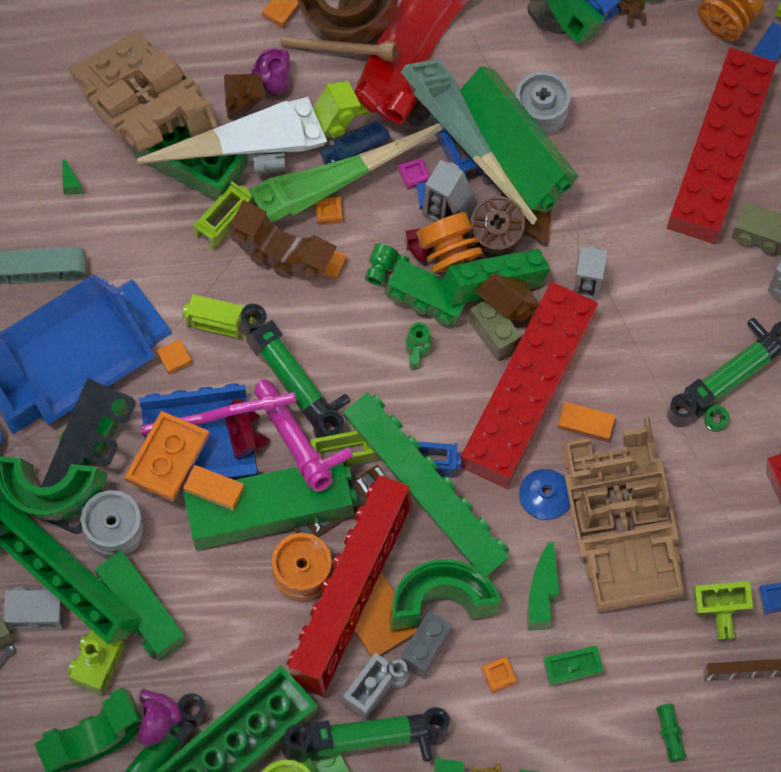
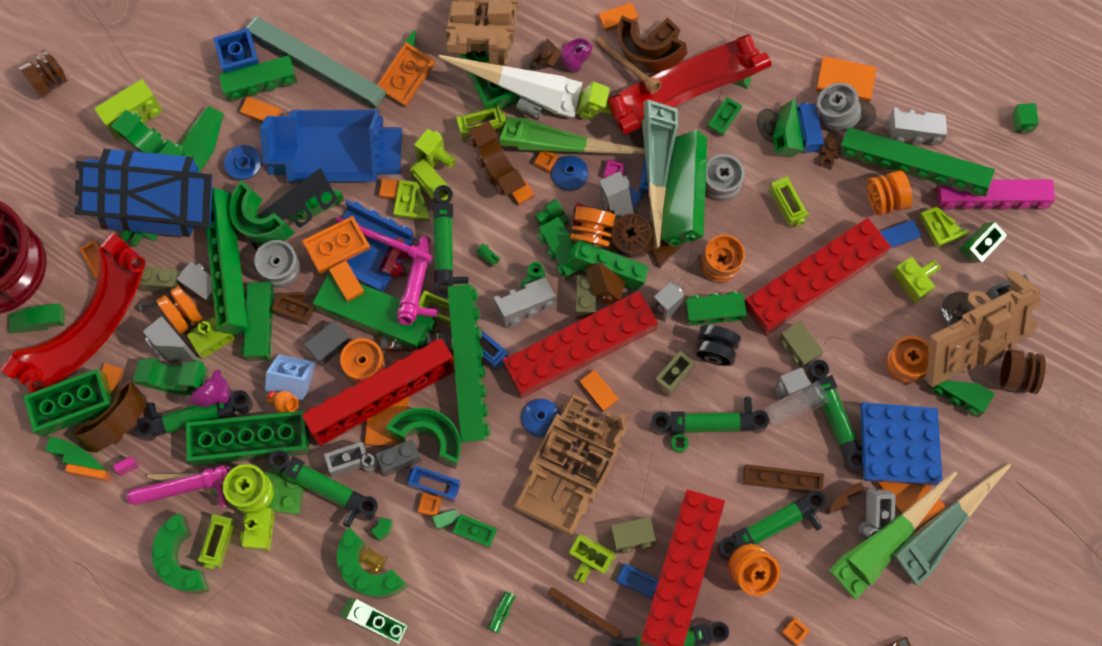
camera: 40 degrees right, 5 degrees up
dark blue hinge [320,120,390,165] -> none
green slope [527,542,559,631] -> none
none -> light grey slope [143,316,199,363]
none -> orange wheel [156,285,203,334]
none -> light blue slope [265,354,315,400]
none -> orange animal [267,391,299,413]
none -> reddish brown wing [271,291,319,325]
none -> dark grey brick [304,320,351,366]
none -> green piece [371,517,393,542]
none -> orange tile [377,42,436,107]
none -> lime wing [394,180,430,222]
none -> blue window [407,465,461,502]
none -> lime brick [414,129,457,168]
none -> piece [432,509,459,531]
none -> green pin [476,243,501,267]
none -> light grey wedge [493,277,556,328]
none -> blue dish [552,156,588,191]
none -> olive brick [611,517,656,554]
none -> olive brick [654,350,695,397]
none -> green brick [685,291,747,326]
none -> black wheel [693,325,741,366]
none -> orange wheel [700,234,745,283]
none -> green plate [707,97,742,137]
none -> lime window [769,176,809,228]

